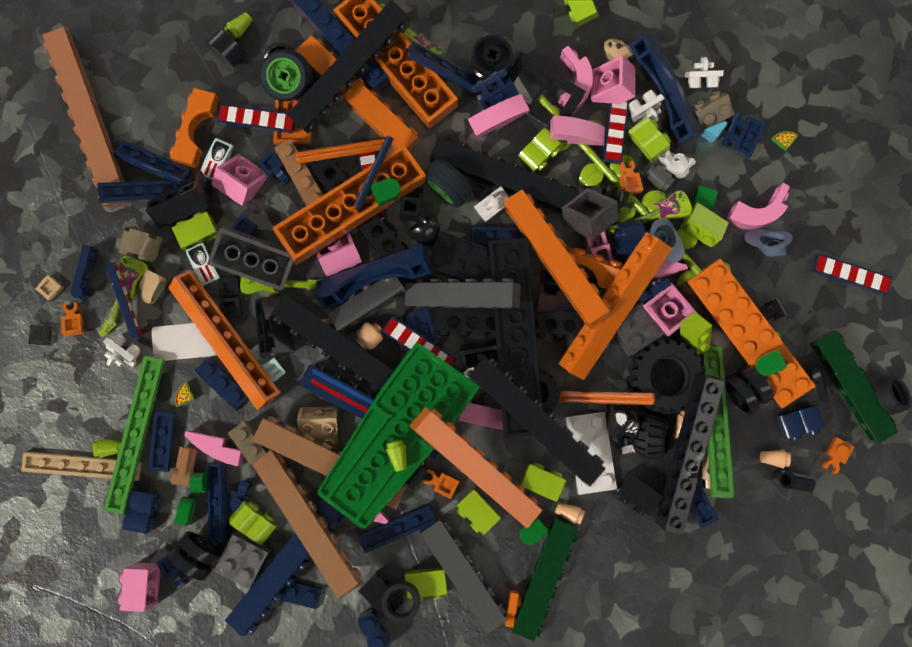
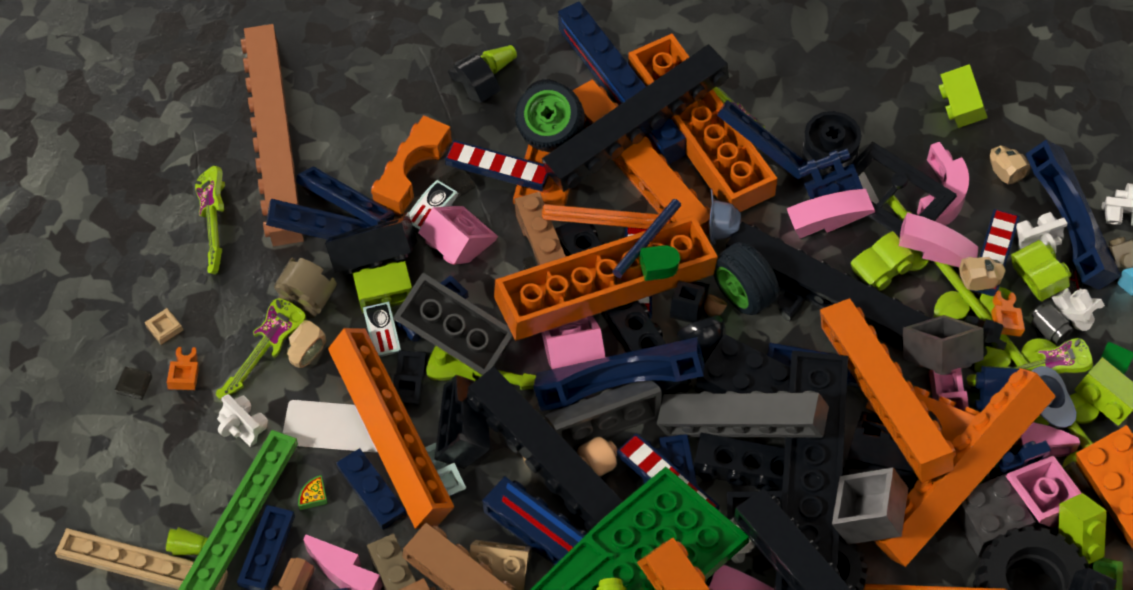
camera: 15 degrees right, 25 degrees down
dark blue plate [71,244,98,300] -> none
dark blue tile [105,261,142,339] -> none
dark blue plate [257,151,290,185] -> none
white hips [474,187,509,223] -> none
bright pink slope [591,55,635,104] -> none
none -> lime piece [195,166,225,275]
none -> medium nougat hinge [703,294,727,317]
none -> sand blue piece [709,188,741,245]
none -> flat silver piece [832,468,908,544]
none -> tan rock [959,256,1006,291]

